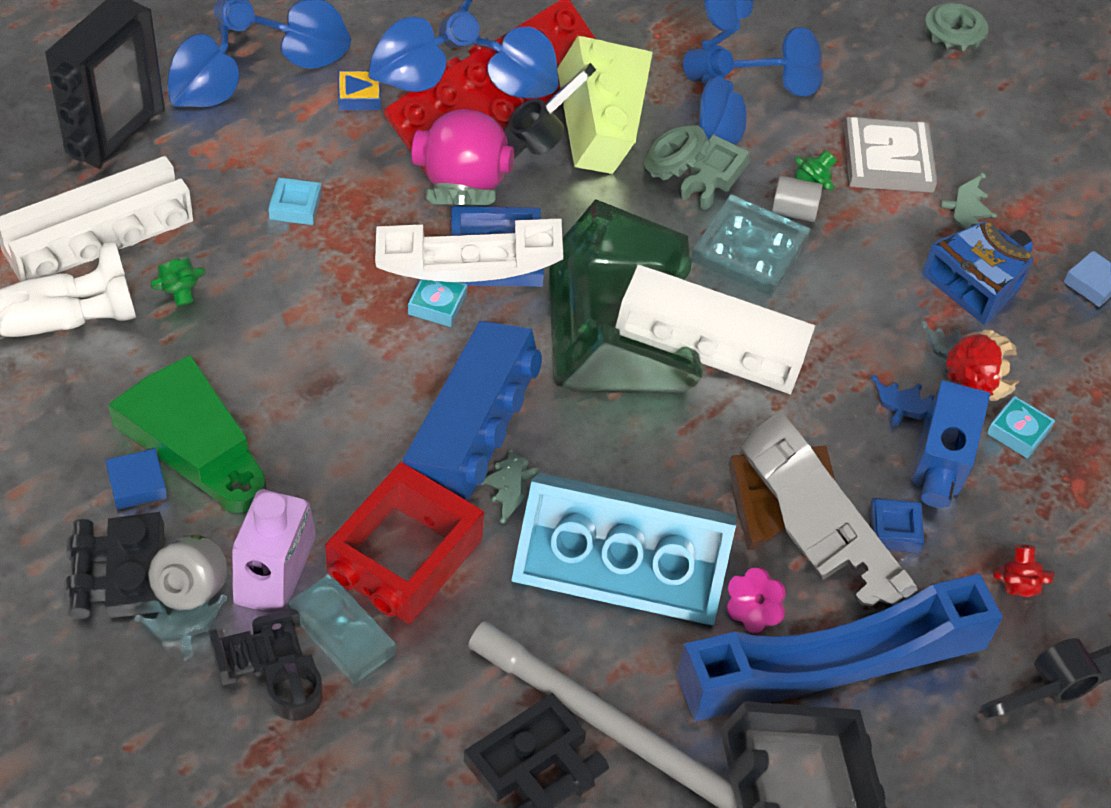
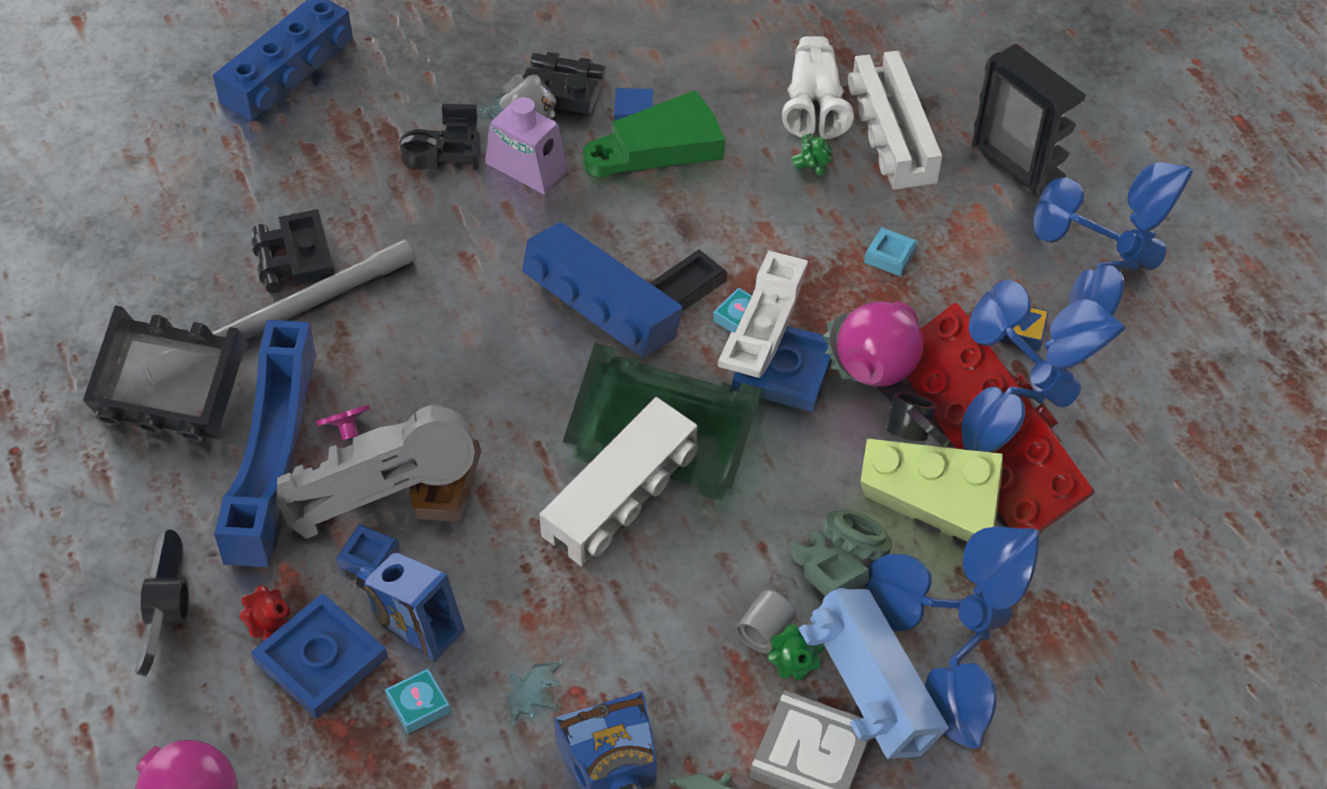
camera: 115 degrees right, 0 degrees up
clear light blue plate [288,574,396,684] -> none
red window [325,461,484,625] -> none
sand green piece [481,449,540,524] -> none
medium azure slope [511,472,736,626] -> none
clear light blue plate [691,194,811,297] -> none
blue piece [871,375,934,426] -> none
red piece [945,330,1019,401] -> none
none -> blue plate [251,593,388,719]
none -> black tile [650,249,727,312]
none -> light blue brick [798,588,949,759]

